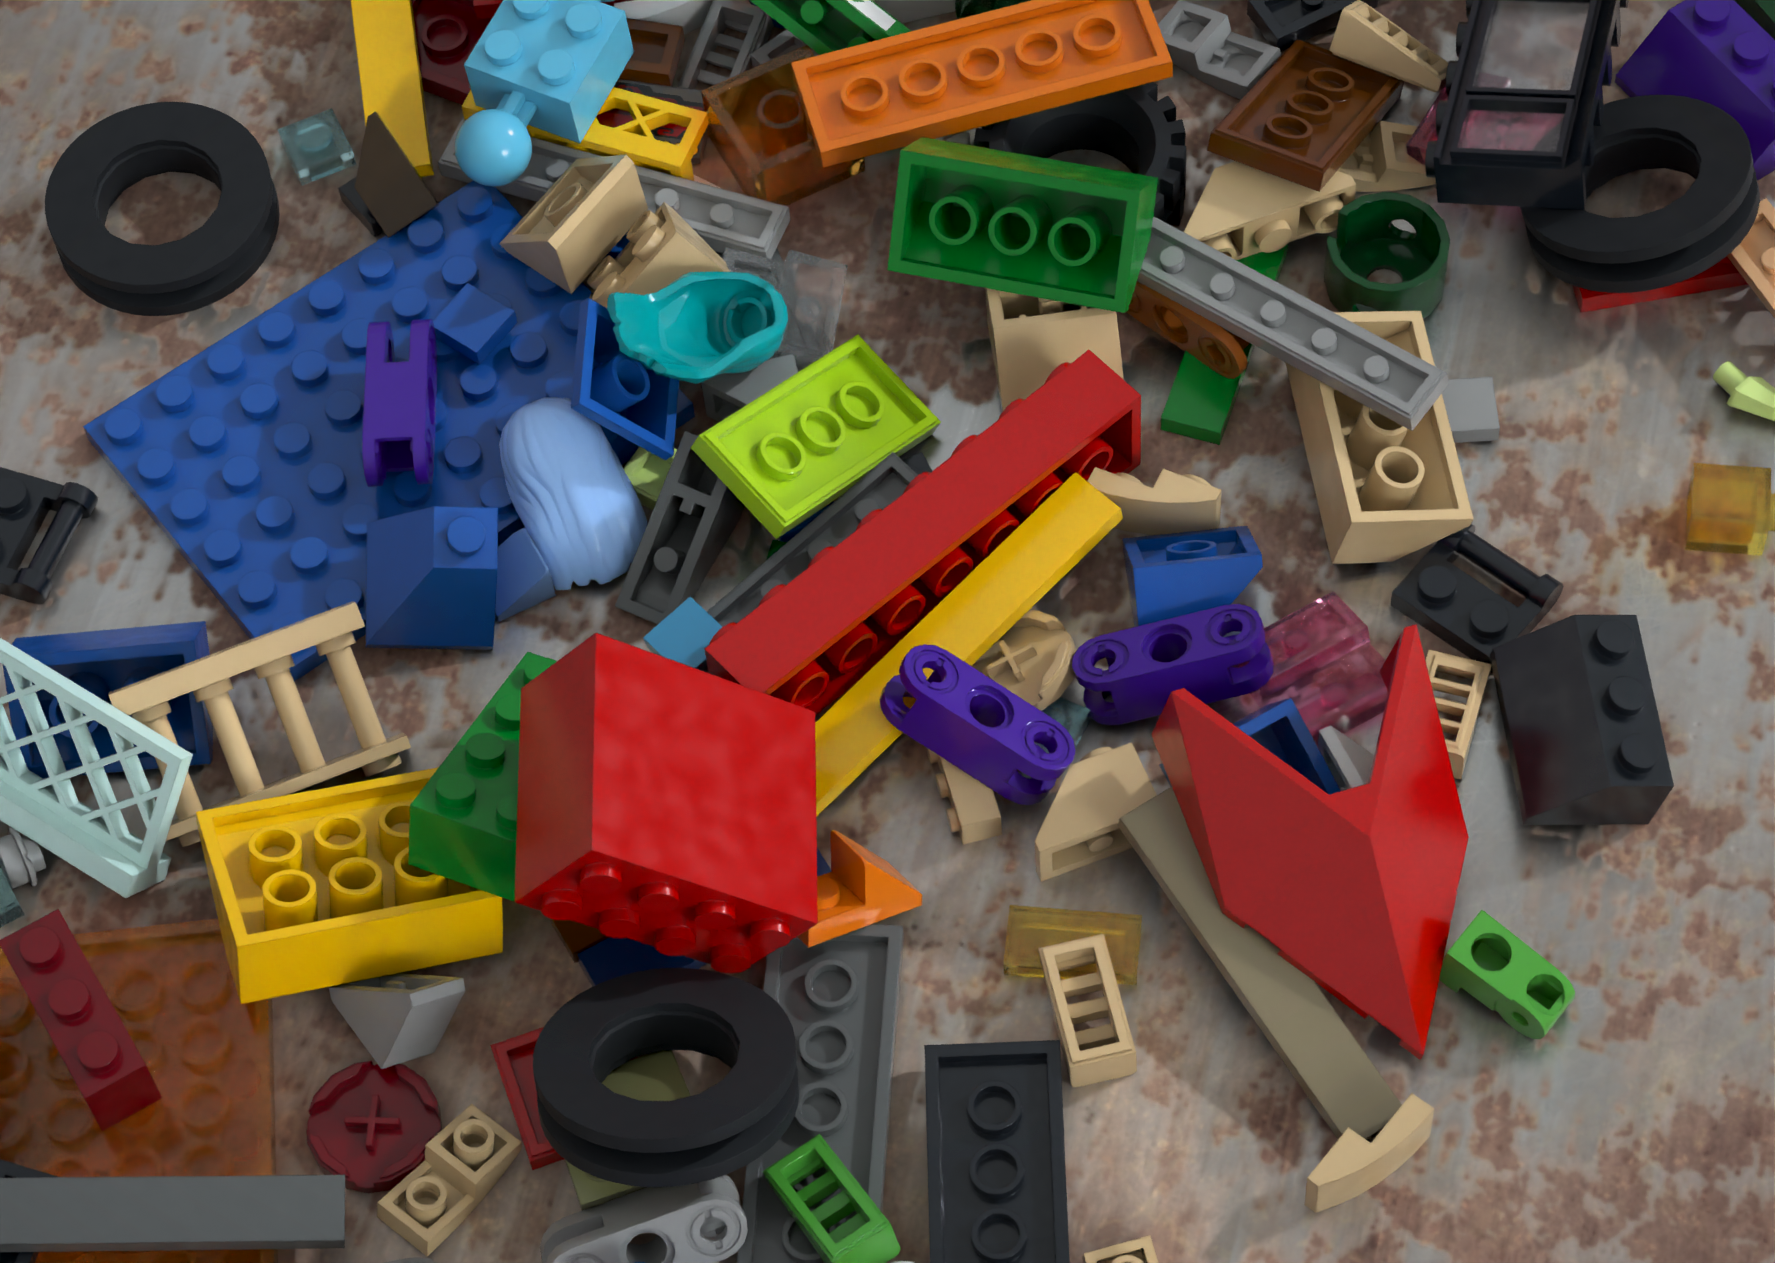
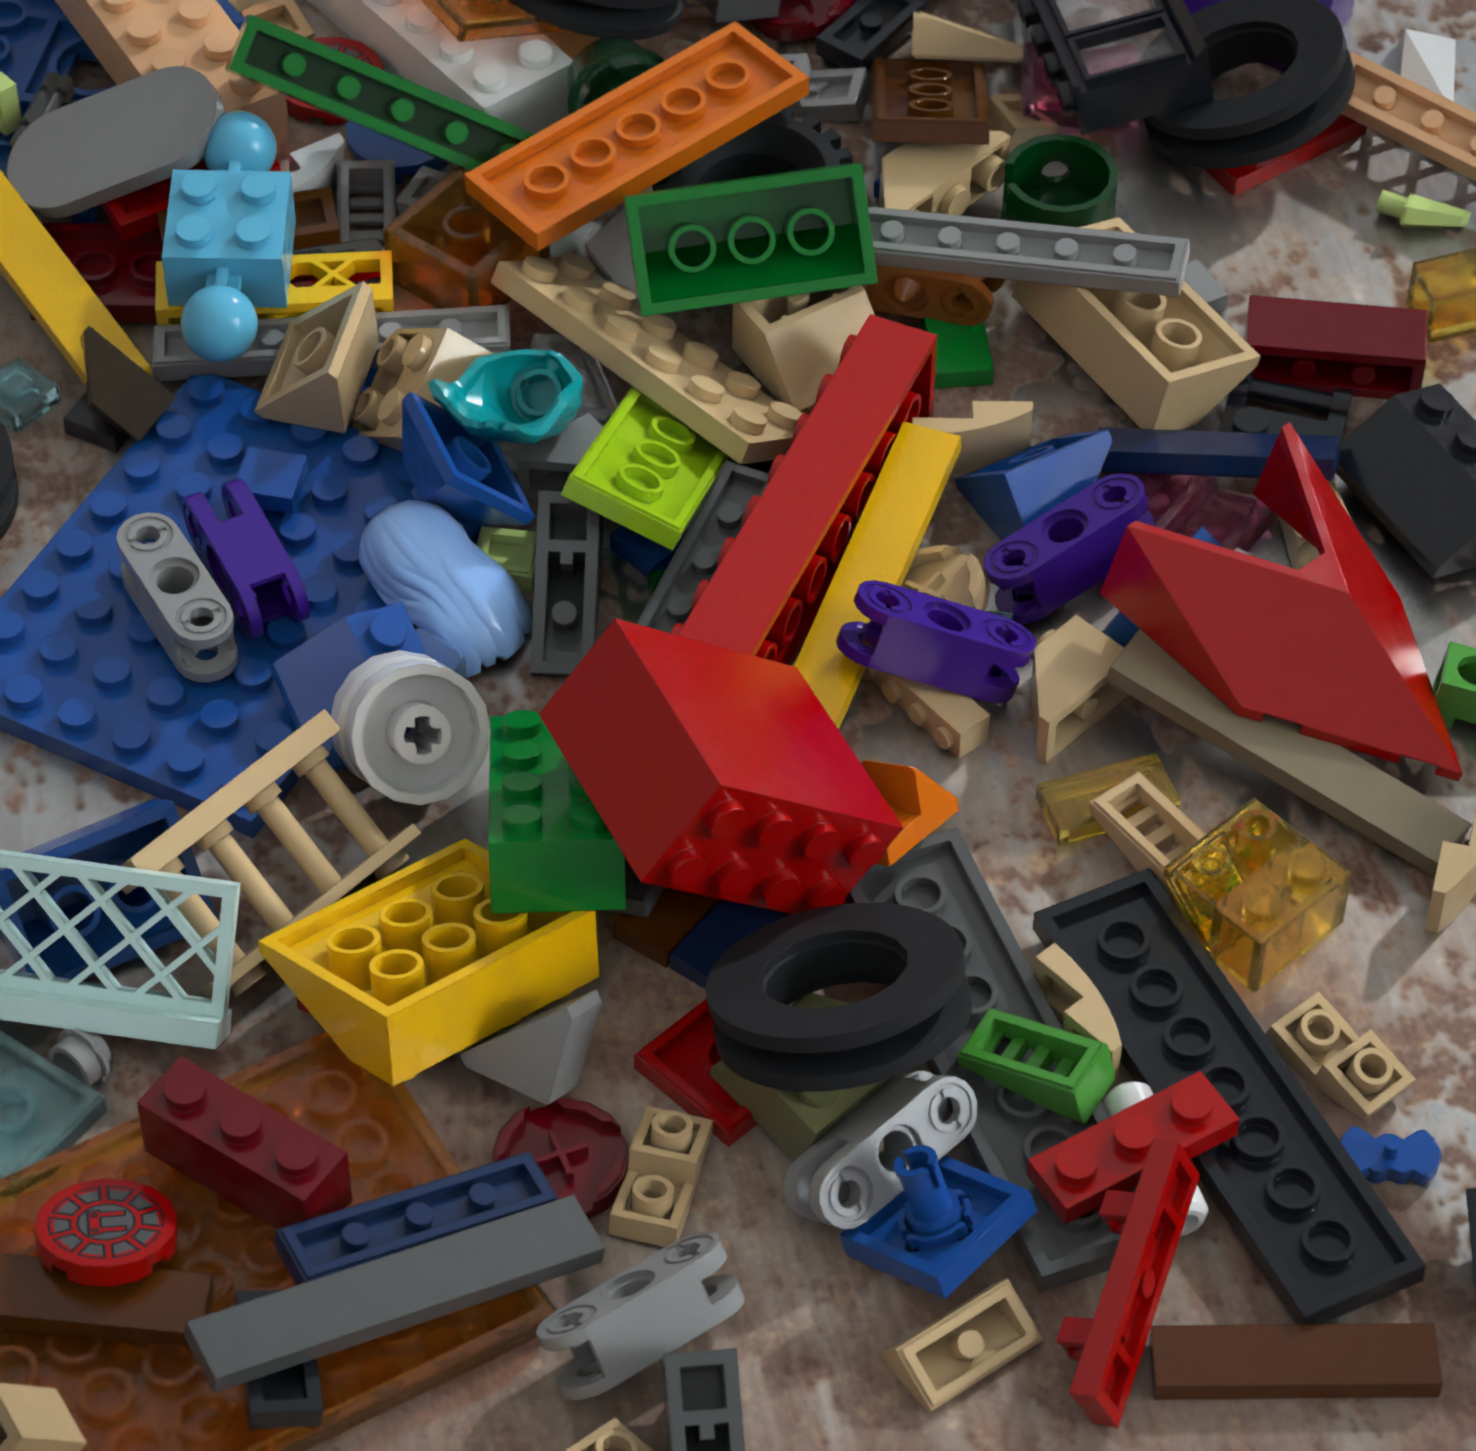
camera: 30 degrees left, 10 degrees down
none -> light grey piece [116,512,238,683]
none -> dark blue tile [274,1152,558,1286]
none -> white wheel [331,650,491,805]
none -> tan plate [490,253,802,464]
none -> tan slope [1034,943,1122,1092]
none -> dark blue tile [1099,427,1341,481]
none -> clear yellow slope [1163,798,1352,993]
none -> dark red brick [1244,295,1428,400]

